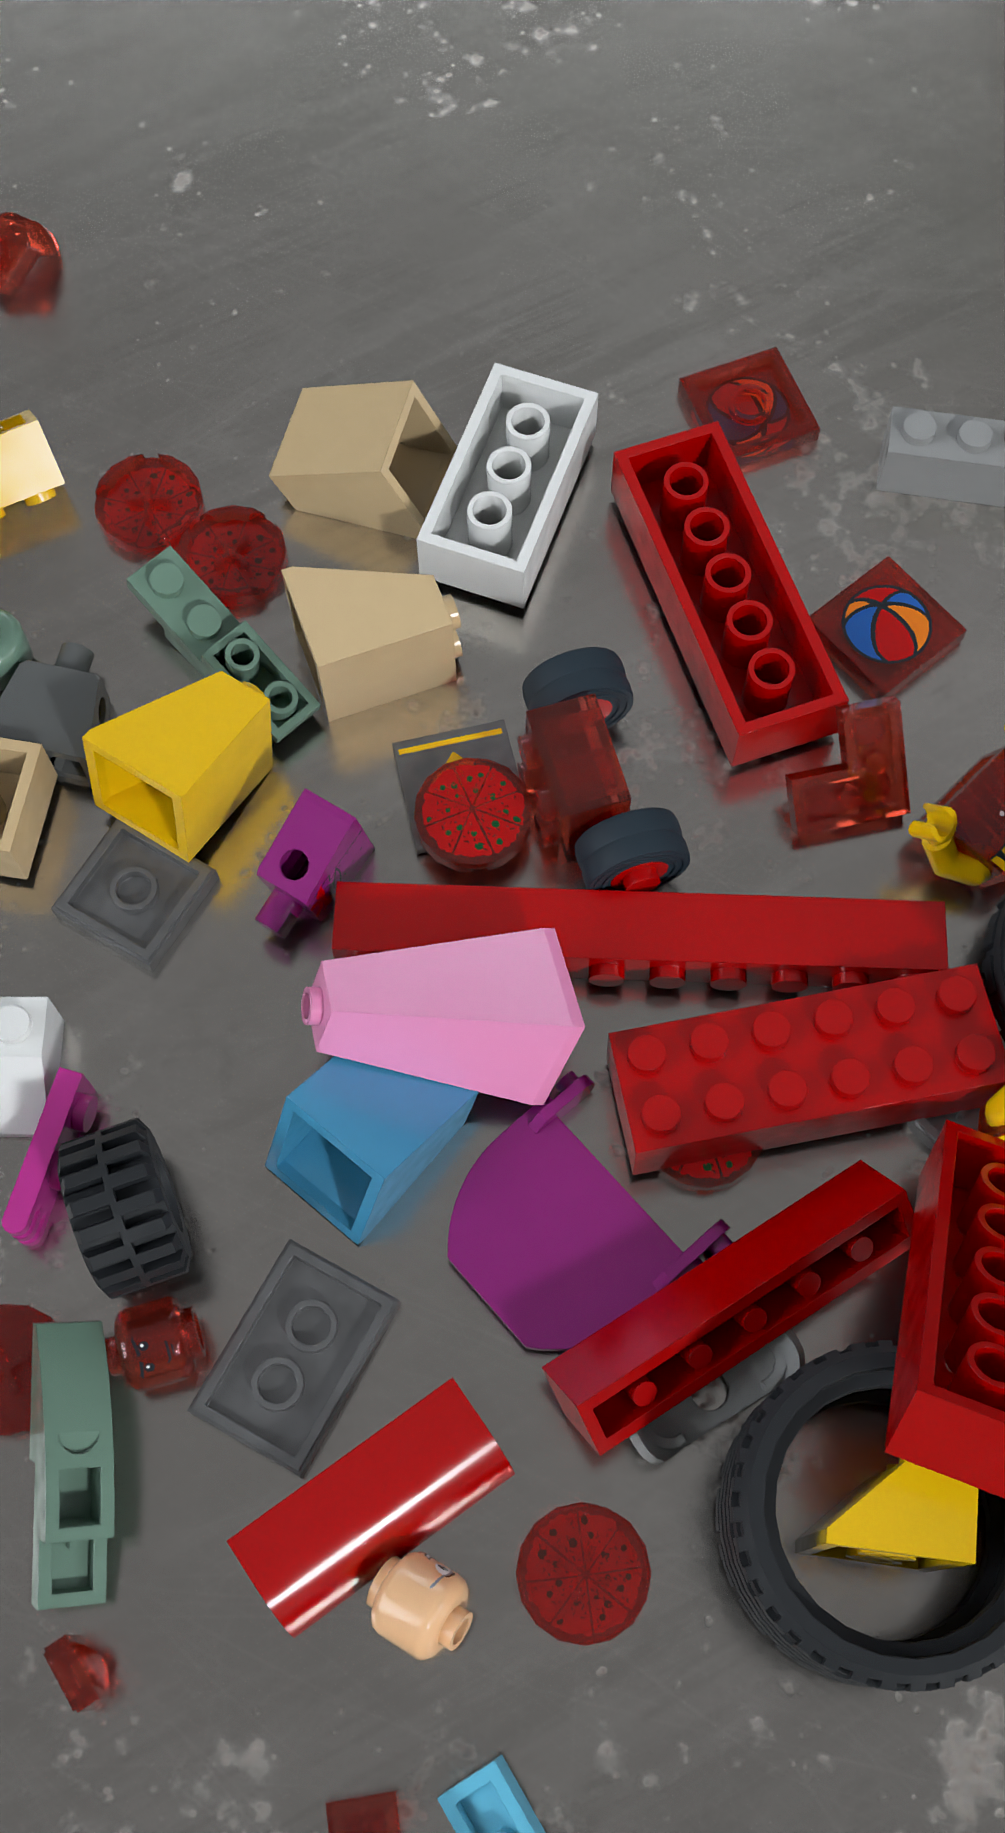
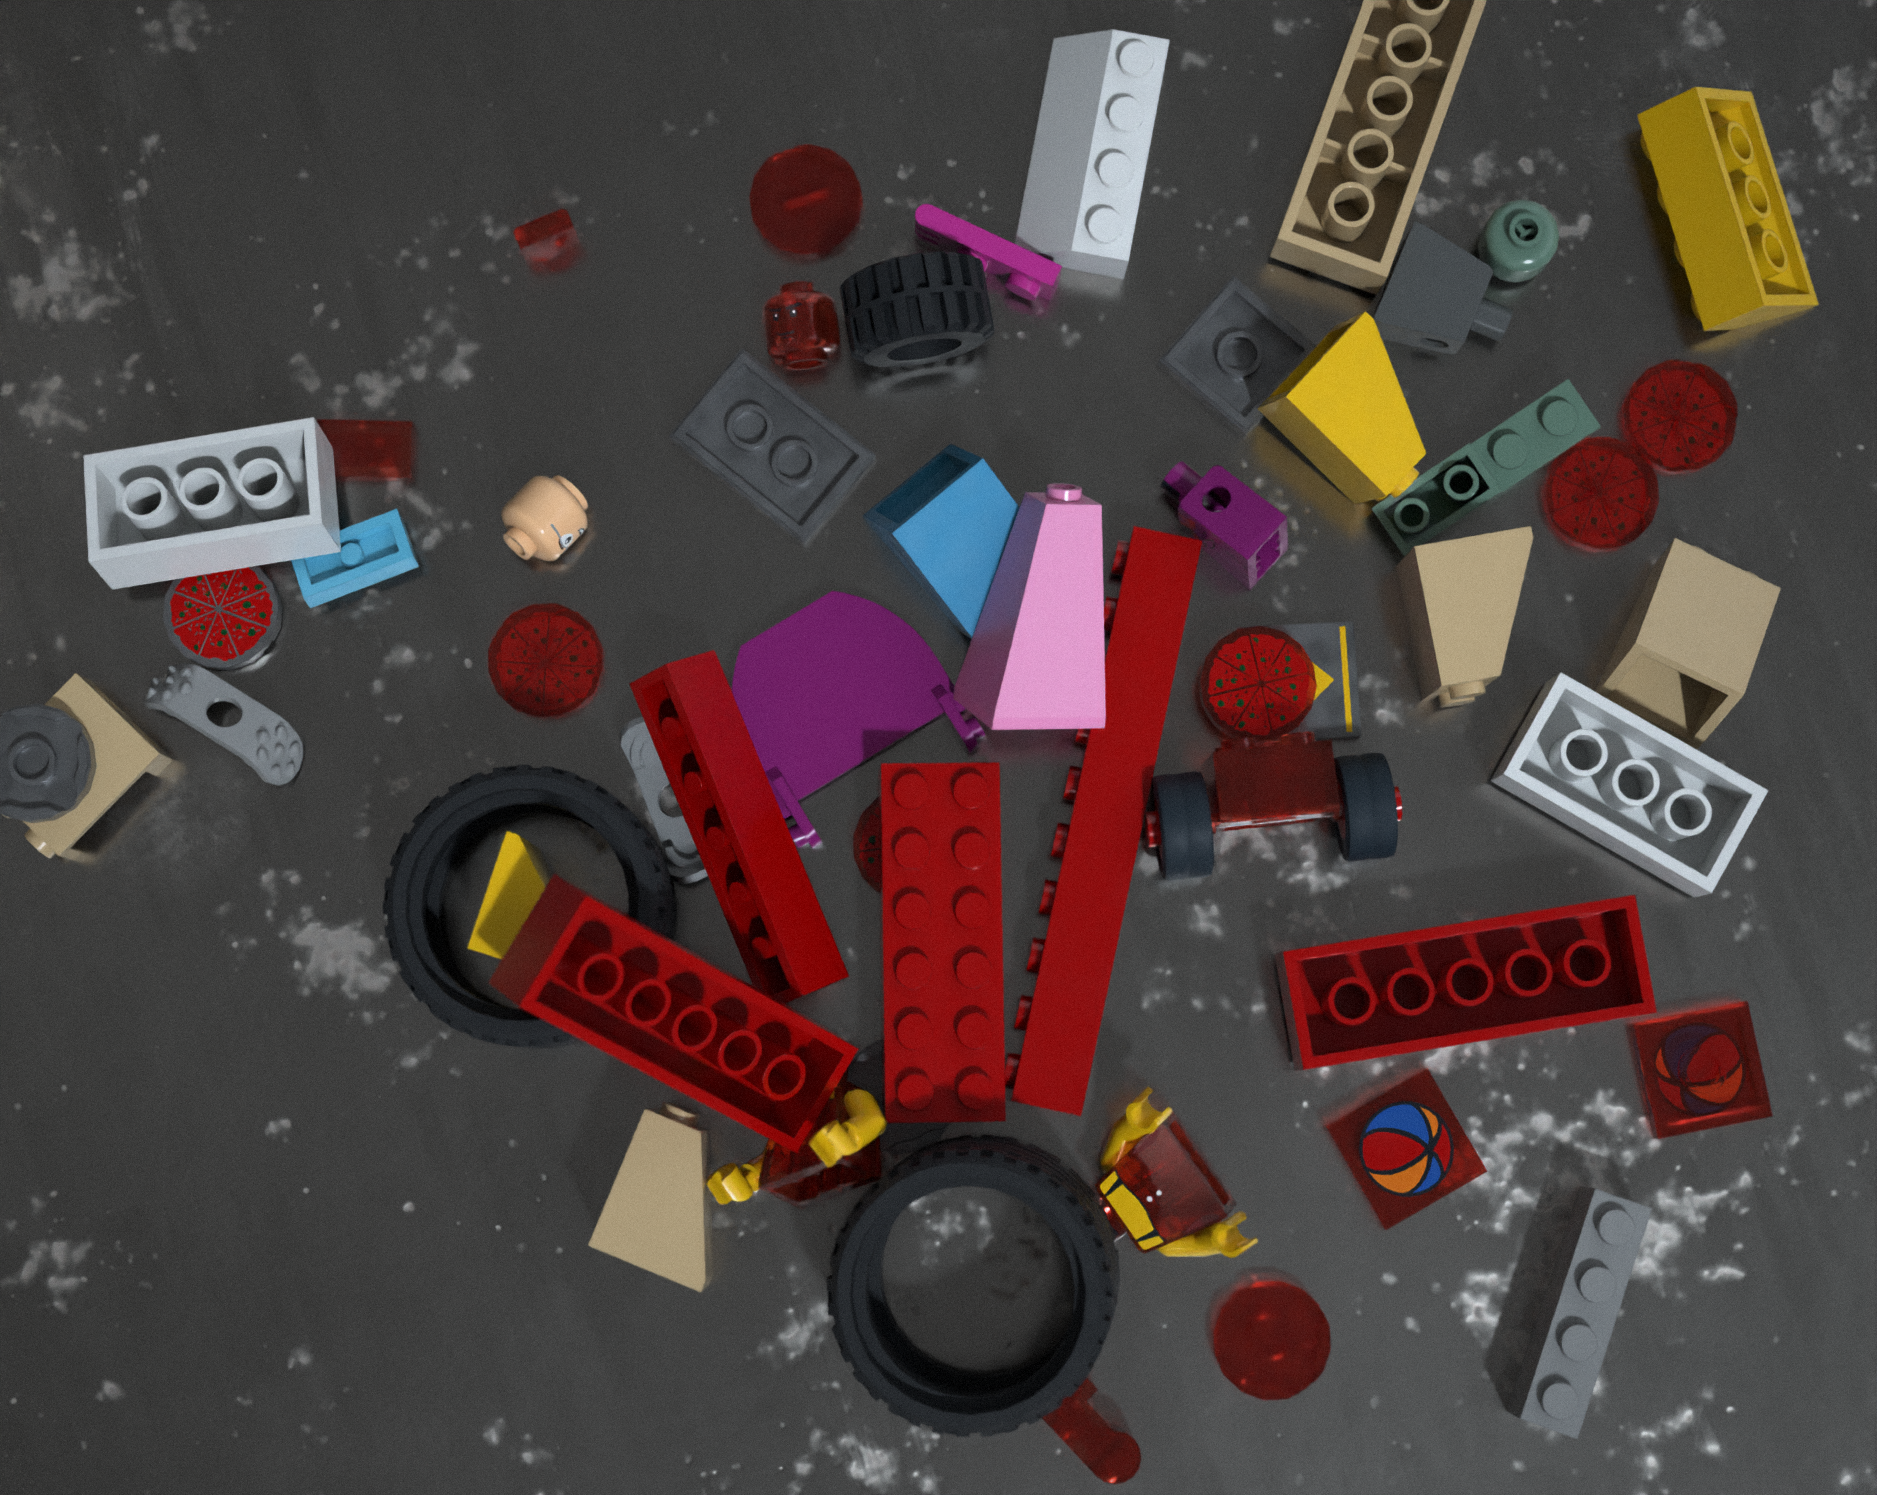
camera: 95 degrees right, 15 degrees up
sand green slope [29,1320,115,1610] -> none
red brick [227,1377,515,1638] -> none
clear red plate [785,695,911,836] -> none

